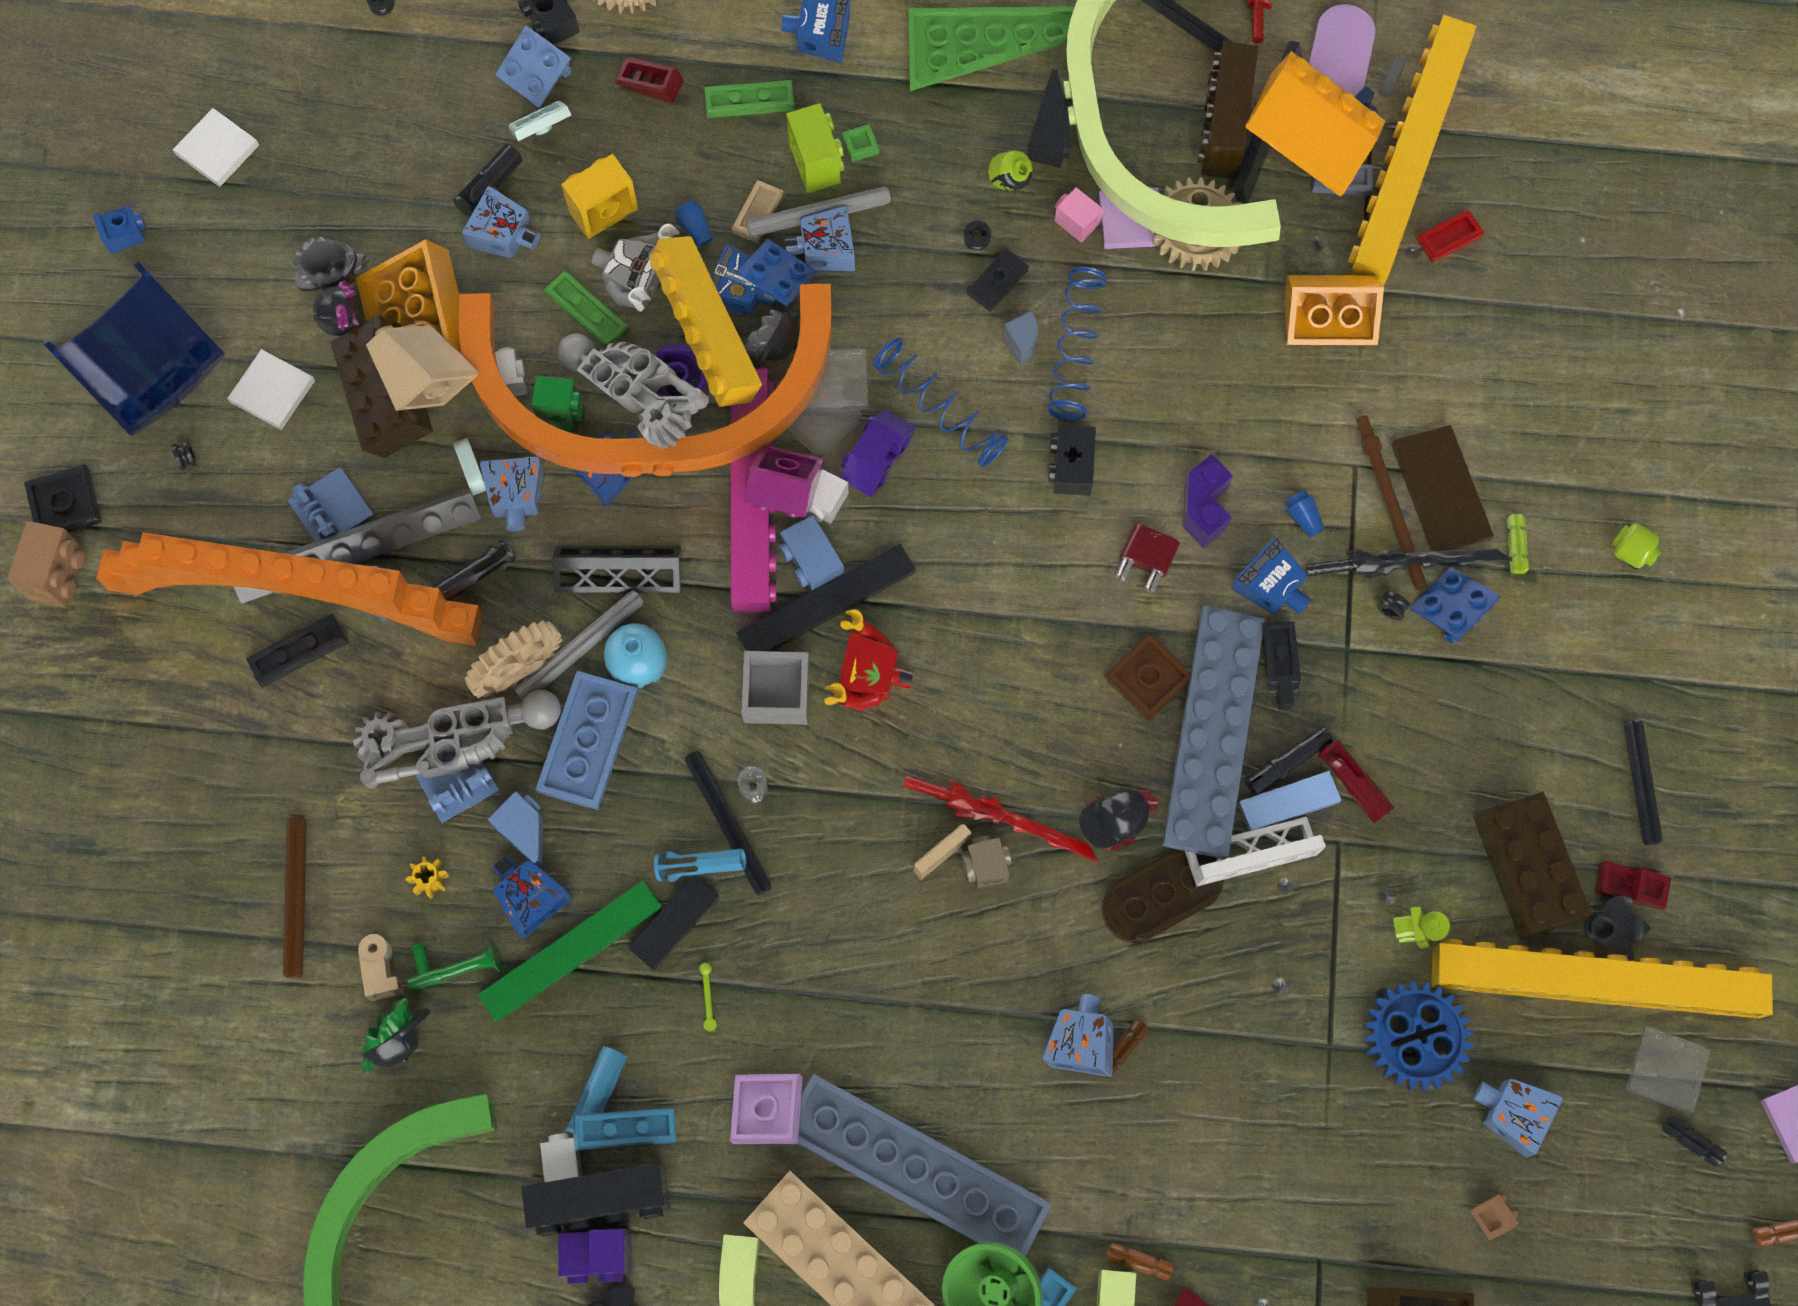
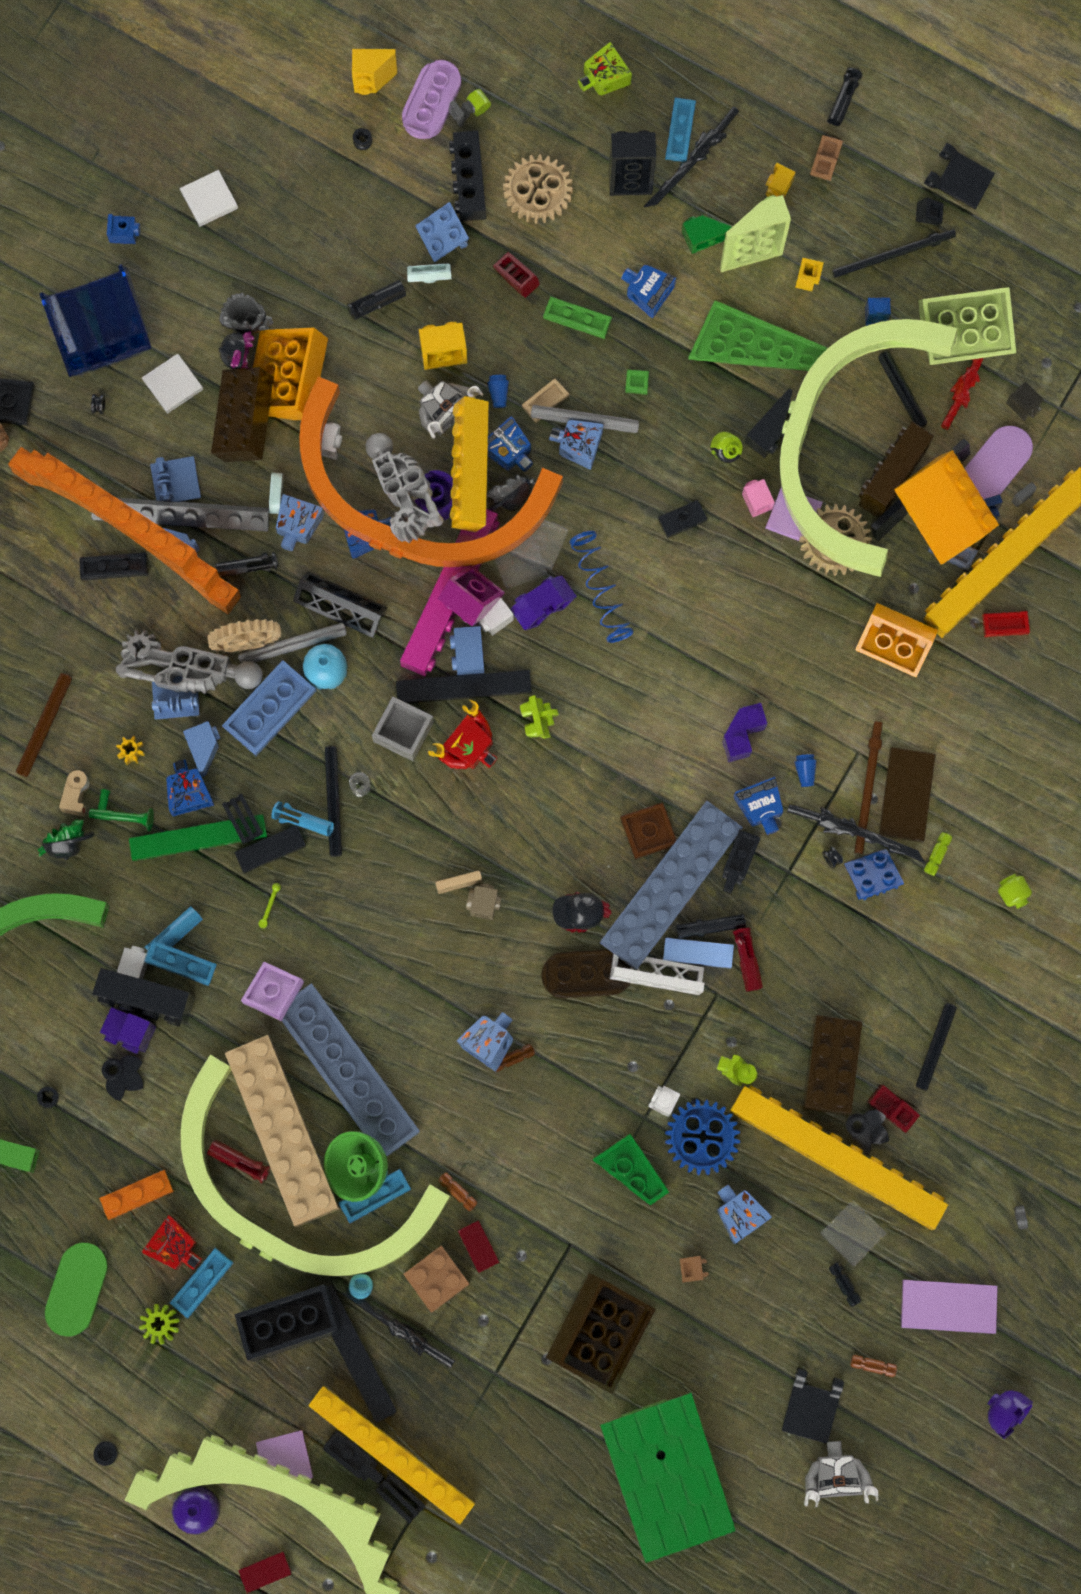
camera: 25 degrees right, 5 degrees up
tan slope [366,324,479,411] -> none
medium blue torso [462,186,541,258] -> none
green brick [532,376,585,433] -> none
bright green tile [544,270,630,349] -> none
blue hinge [737,239,818,306] -> none
lime brick [786,103,844,193] -> none
red sword [903,775,1098,863] -> none
black bush [964,221,991,250] -> none
sand blue brick [1003,312,1038,367] -> none
blue piece [1047,267,1107,421] -> none
black brick [1048,424,1096,496] -> none
dark red piece [1115,524,1180,593] -> none
none -> black tile [222,794,263,844]
none -> lime hips [520,695,559,739]
none -> green wing [592,1134,670,1205]
none -> white brick [648,1086,680,1117]

